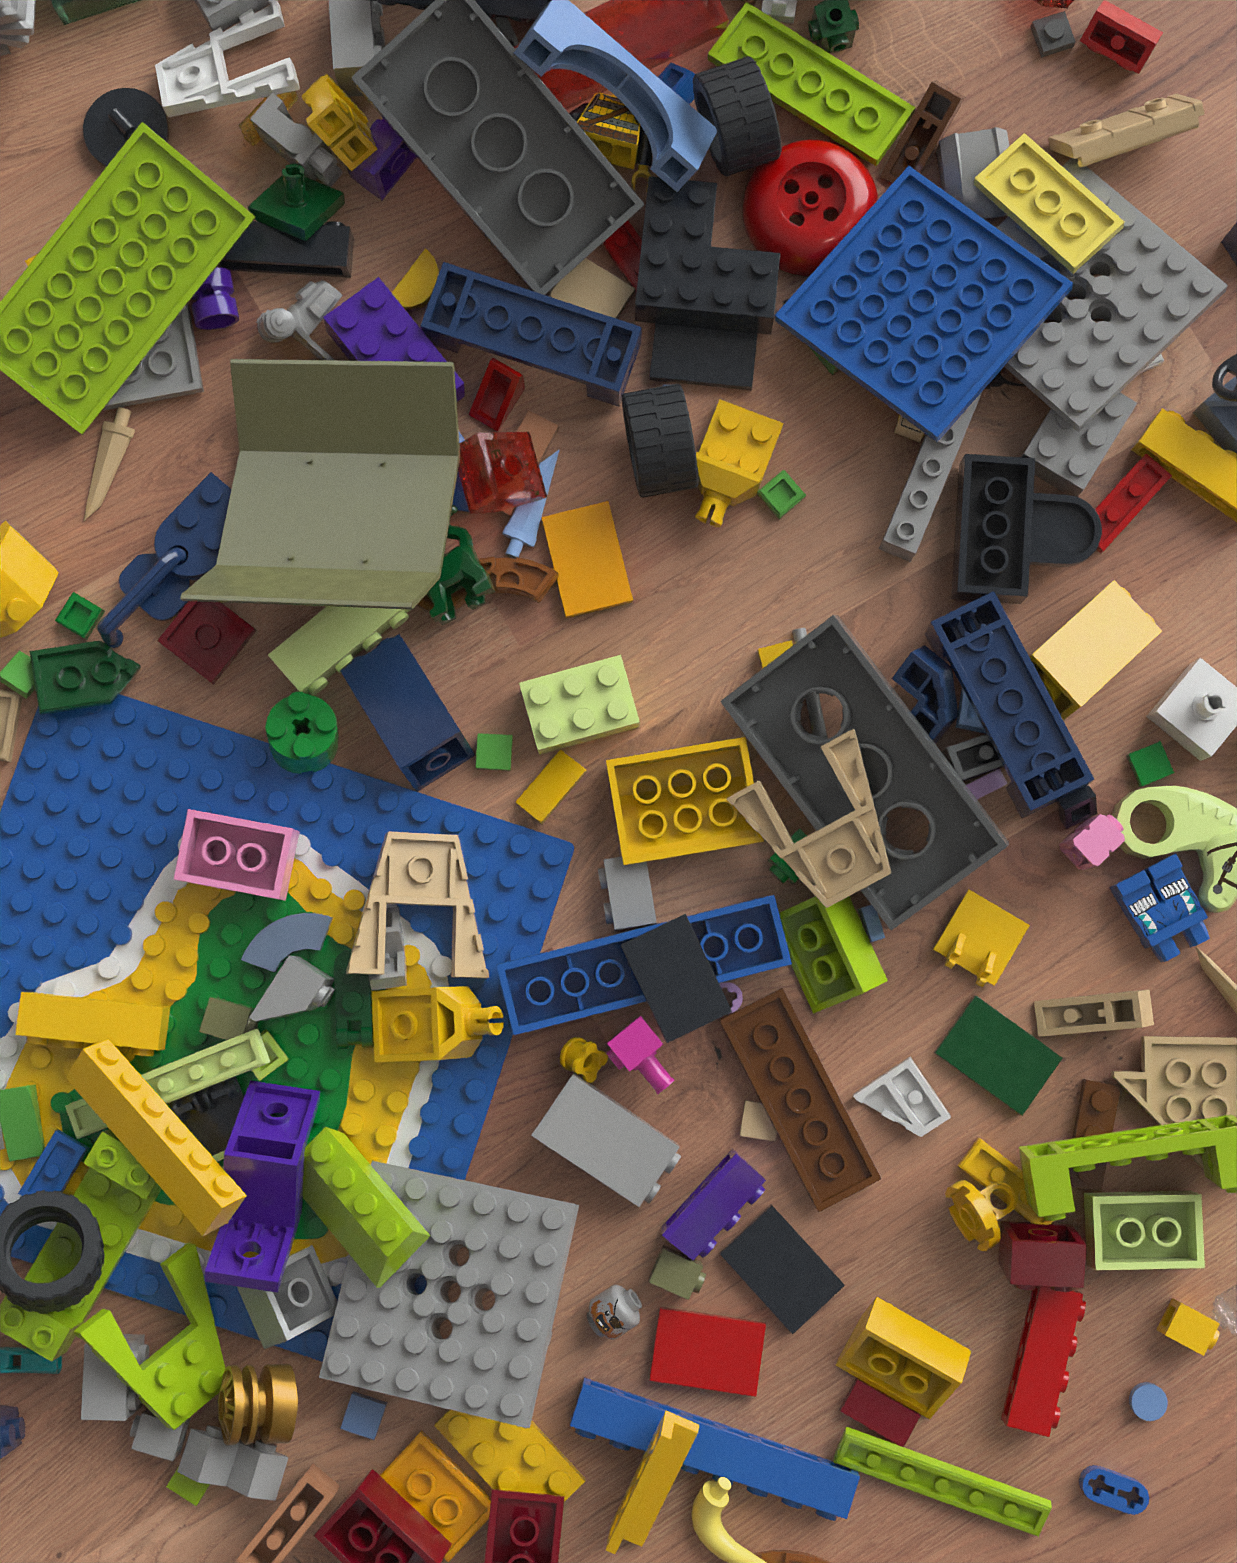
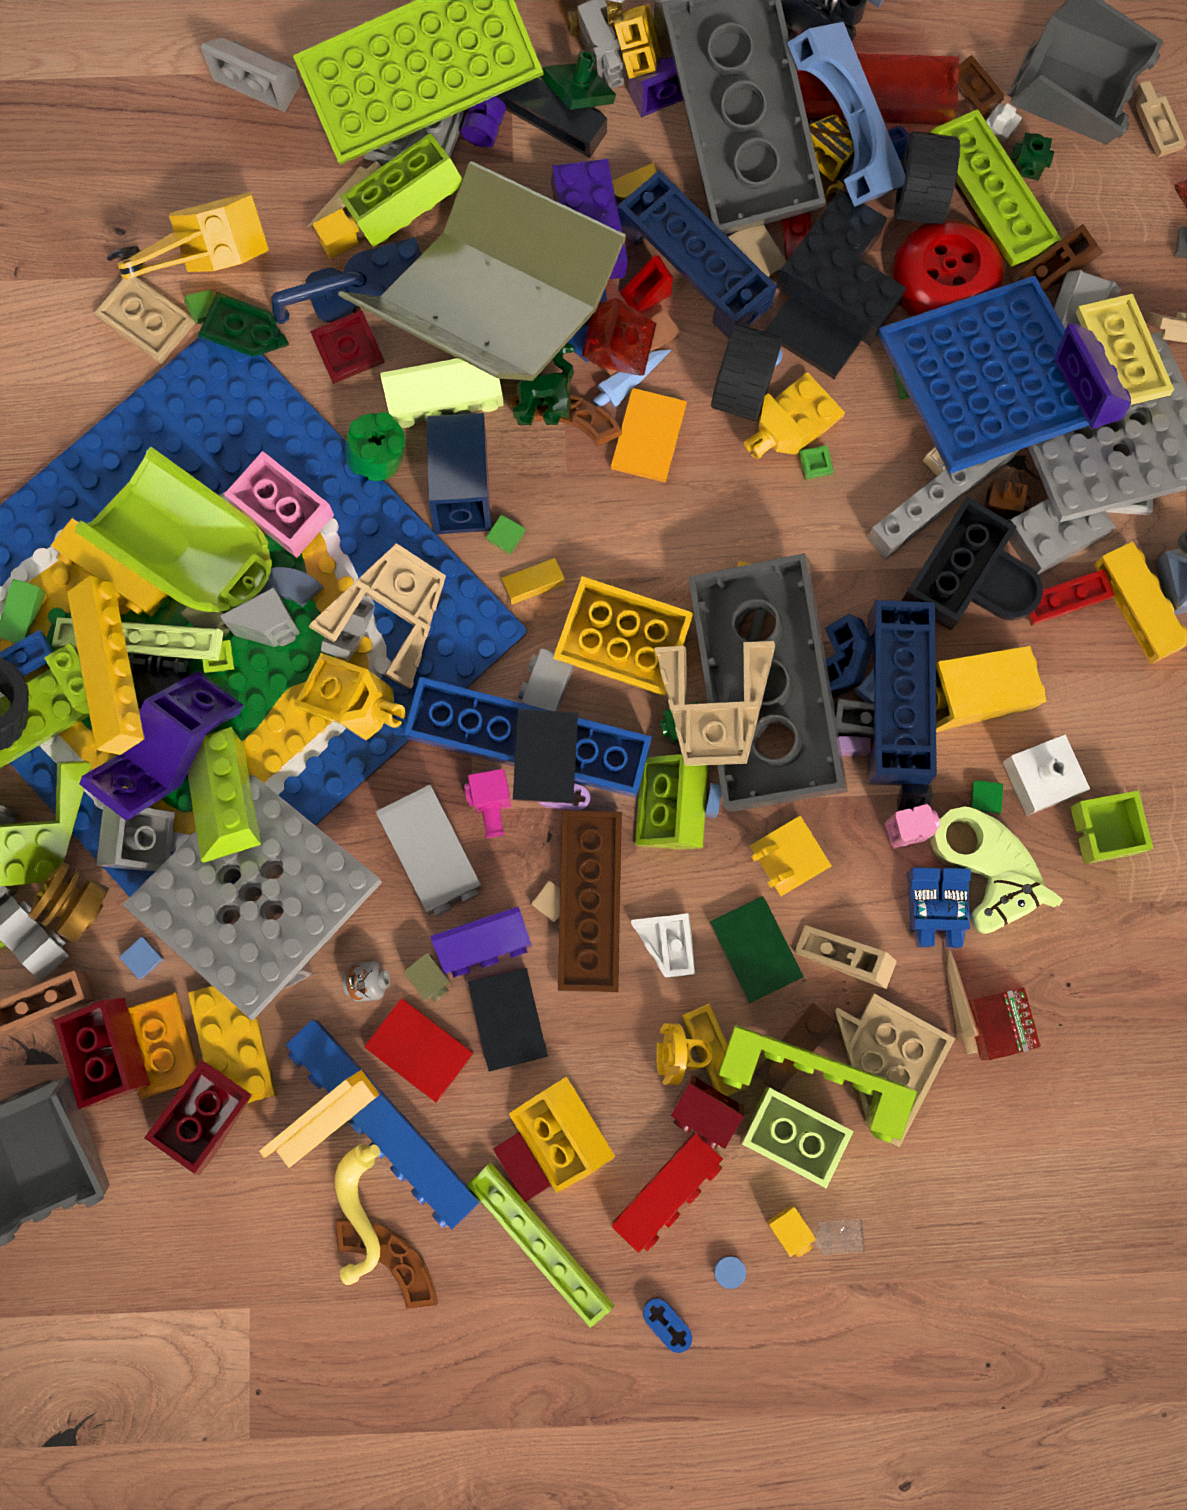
camera: 25 degrees right, 5 degrees down
green tile [55,592,105,640] -> none
light grey piece [256,280,343,360] -> none
dark green plate [334,949,374,1049] -> none
yellowish green brick [519,655,640,755] -> none
yellow brick [560,1037,608,1083] -> none
none -> lime windscreen [75,447,272,612]
none -> yellow brick [312,208,359,259]
none -> lime slope [339,133,463,247]
none -> reddish brown brick [984,478,1031,520]
none -> dark purple slope [1054,323,1132,429]

